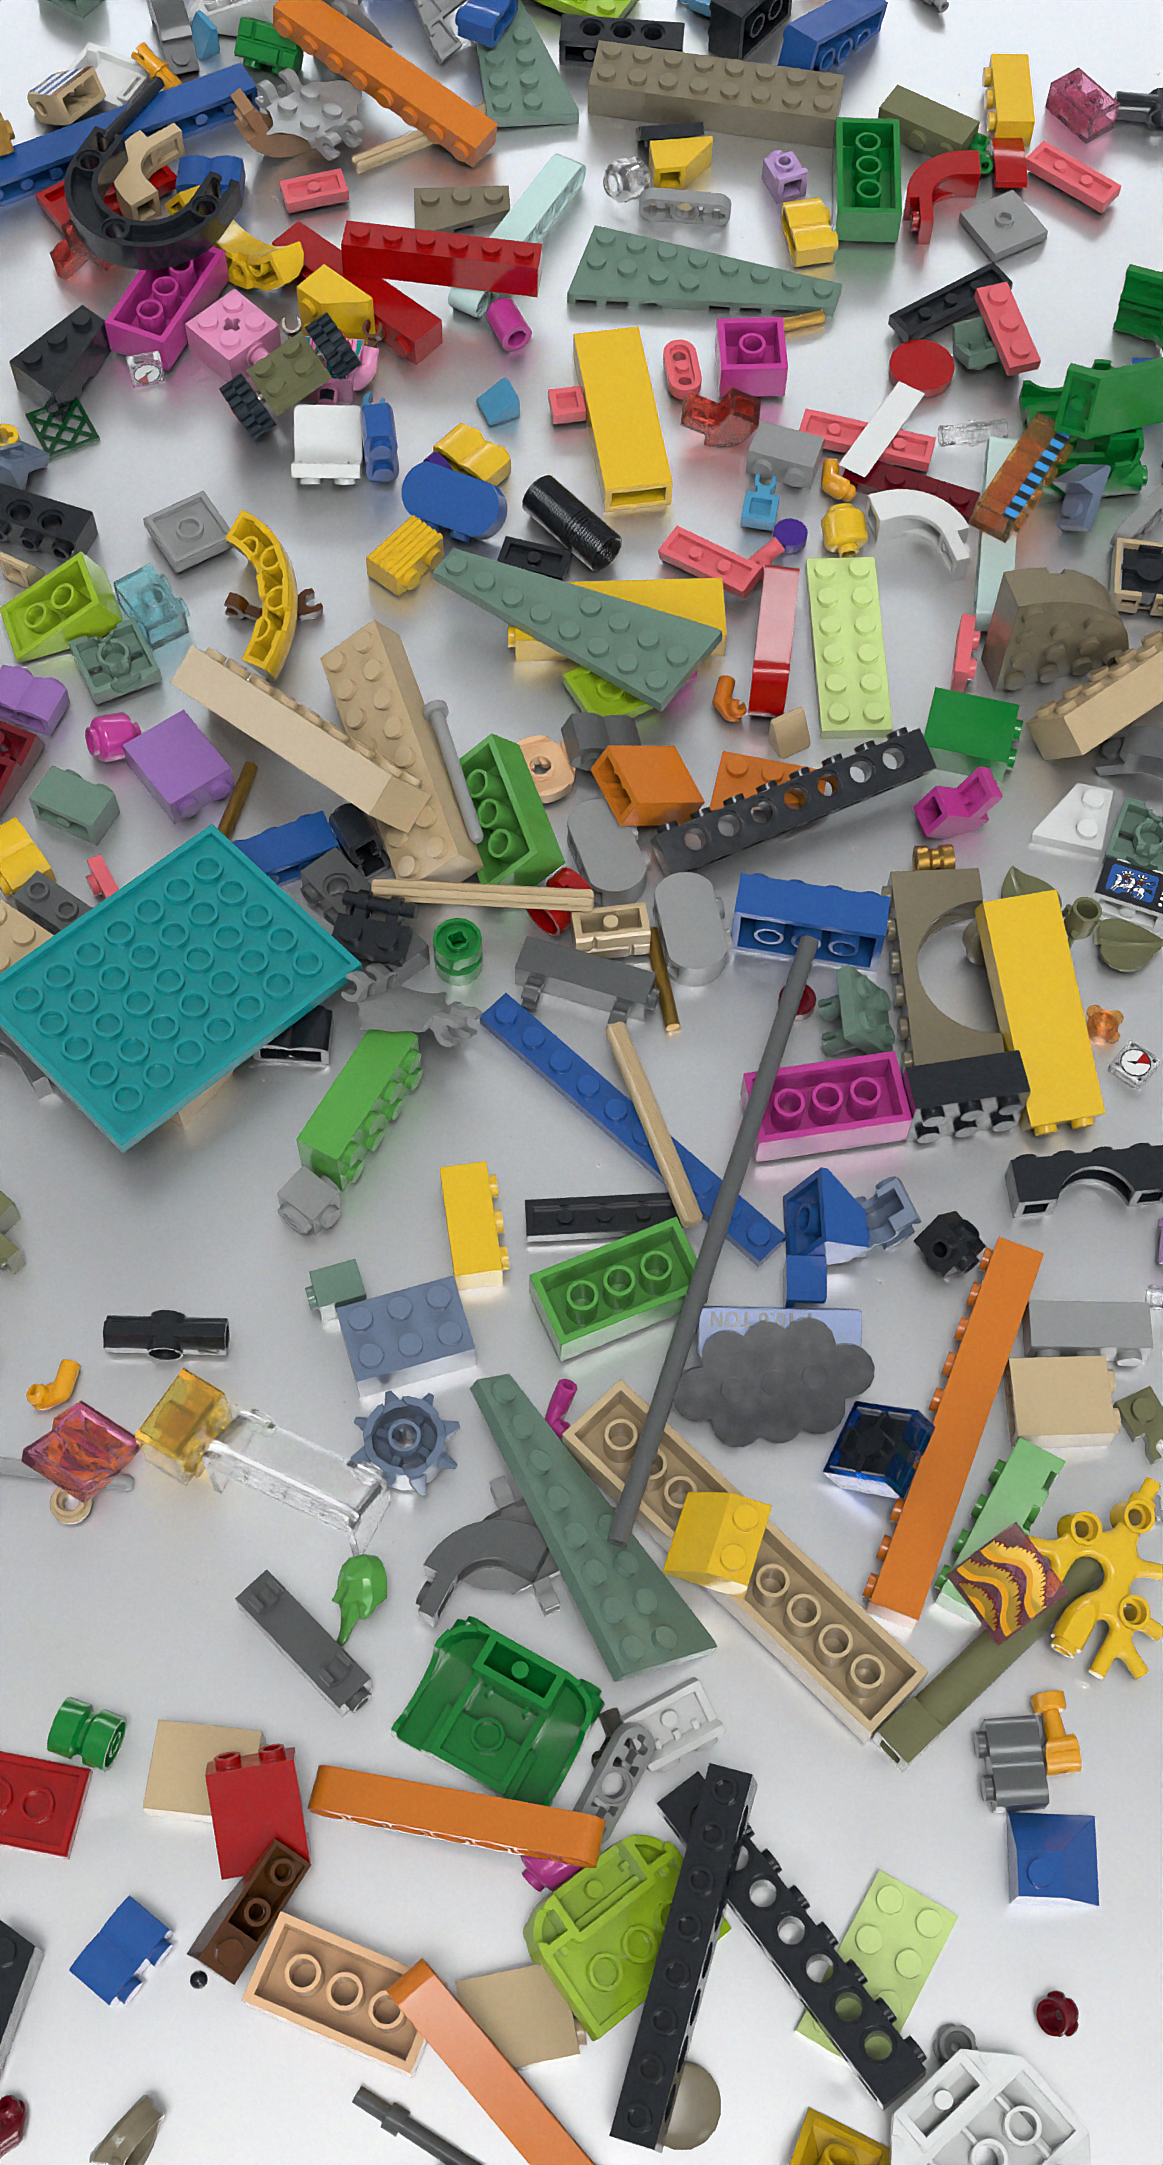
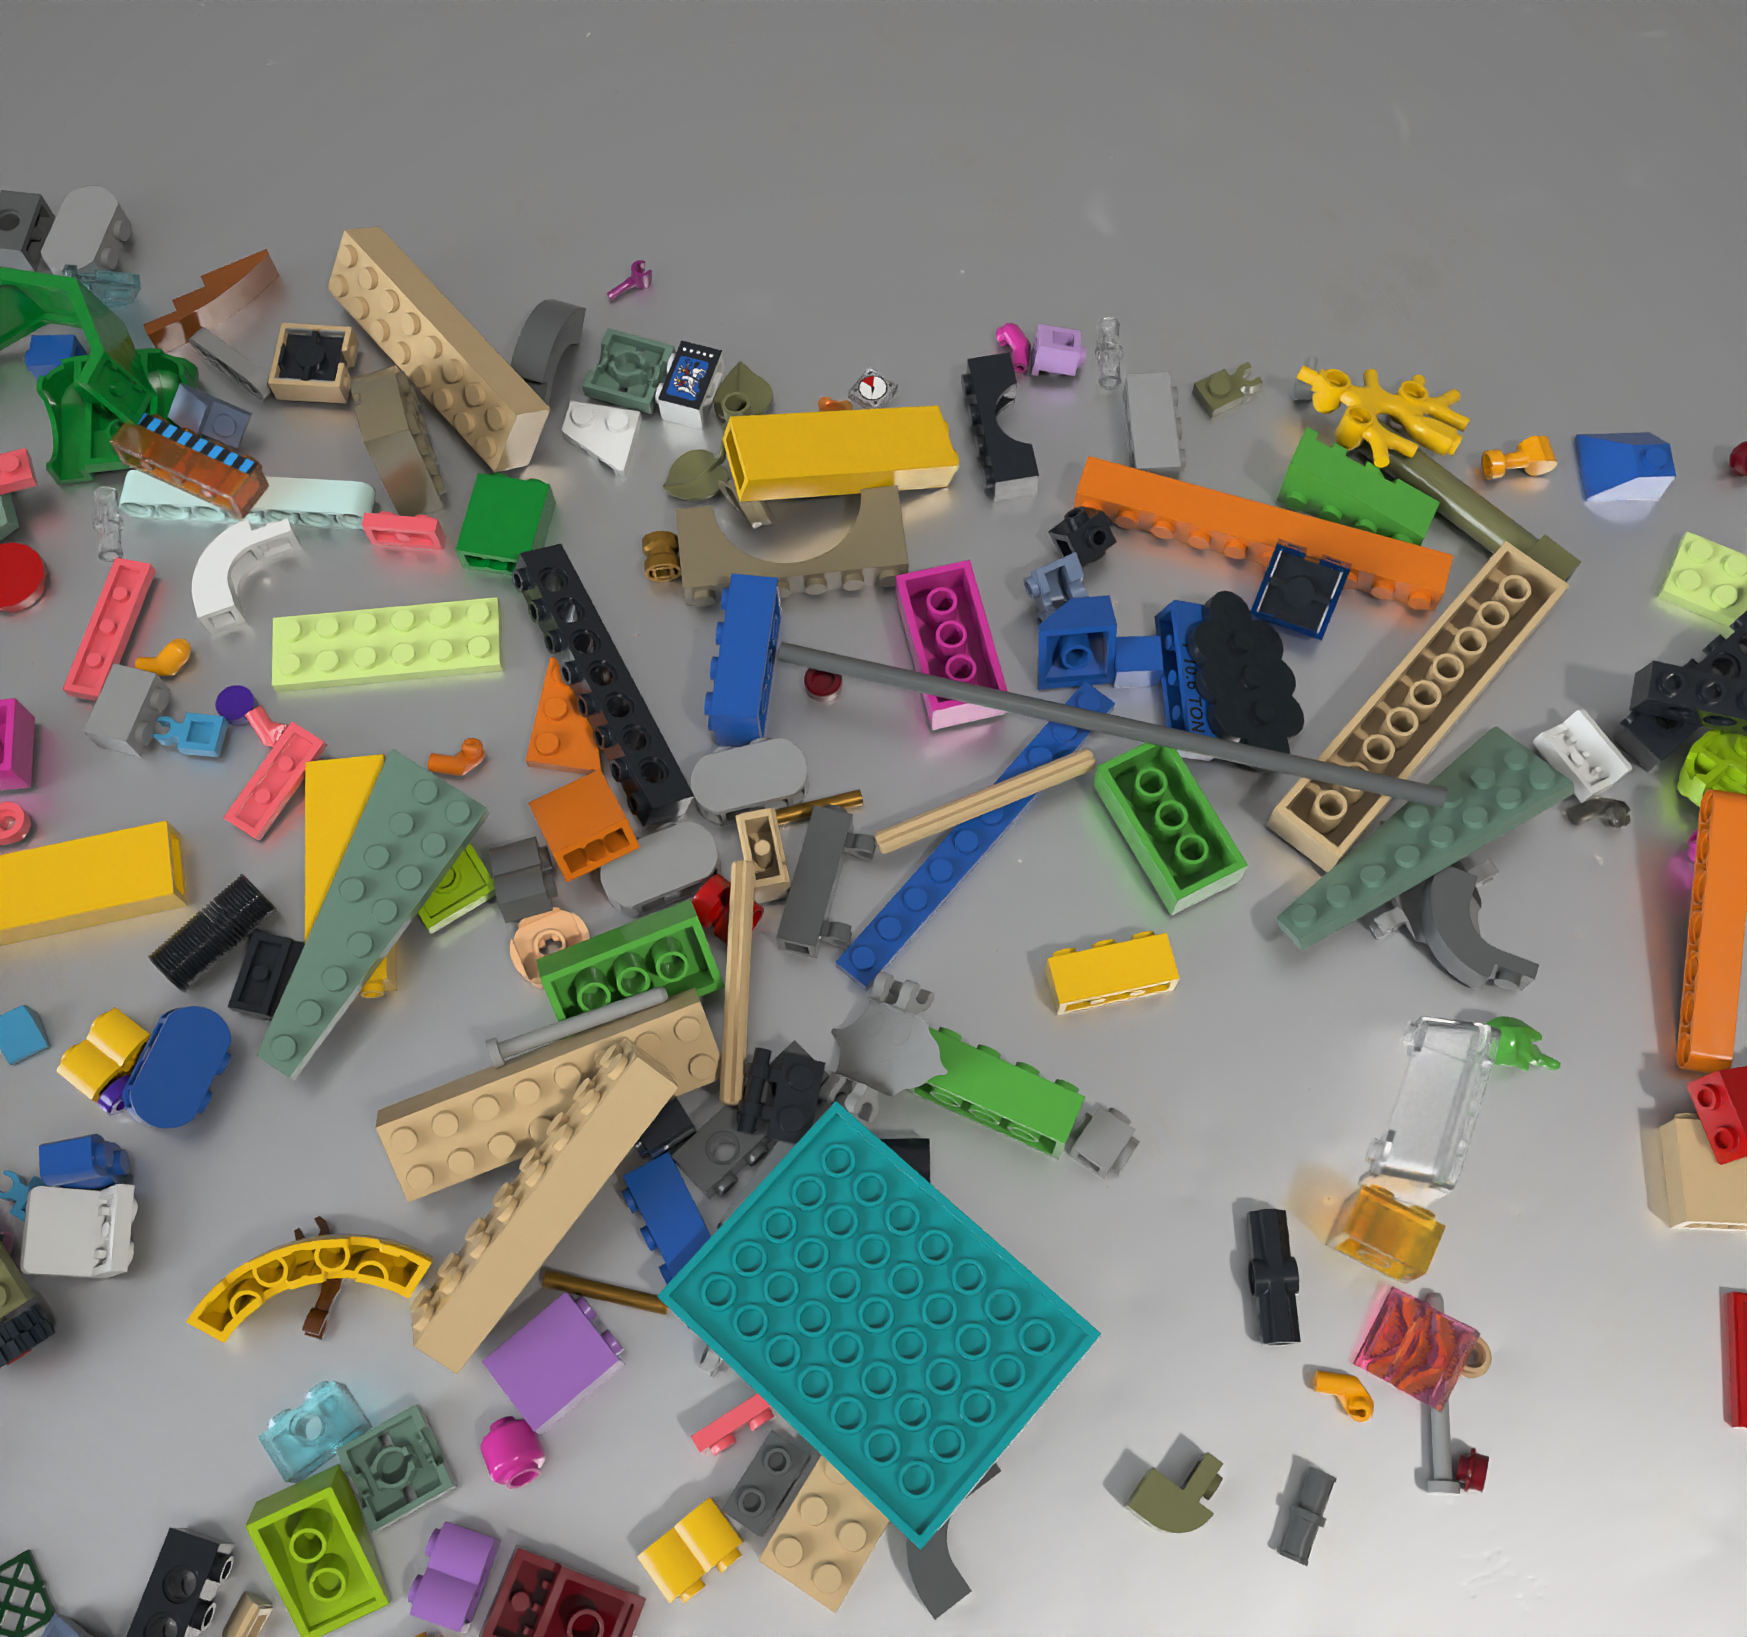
camera: 90 degrees left, 5 degrees up
sand green brick [29,765,120,846] -> none
green wheel [47,1697,127,1772] -> none
light grey plate [143,490,233,573] -> none
dark grey brick [235,1569,373,1717] -> none
sand green brick [305,1259,367,1322] -> none
sand blue brick [336,1276,477,1398] -> none
sand blue brick [350,1390,460,1496] -> none
yellow brick [366,515,444,597] -> none
green piece [391,1616,605,1807] -> none
green wheel [433,918,483,986] -> none
black plate [525,1192,685,1242] -> none
dark pink arm [544,1379,577,1441] -> none
coral plate [548,386,586,424] -> none
light grey beam [573,1722,655,1844] -> none
yellow slope [662,1492,772,1599] -> none
clear red brick [680,387,761,448] -> none
beam [748,565,800,718] -> none
tan slope [768,707,810,759] -> none
sand green plate [818,965,895,1057] -> none
yellow head [821,503,868,558] -> none
white sticker [838,382,925,477] -> none
dark red plate [842,461,980,525] -> none
black brick [902,1050,1031,1143] -> none
dark pink brick [913,766,1003,839] -> none
slope [946,1522,1070,1646] -> none
dark grey brick [974,1715,1050,1813] -> none
tan brick [1003,1355,1121,1449] -> none

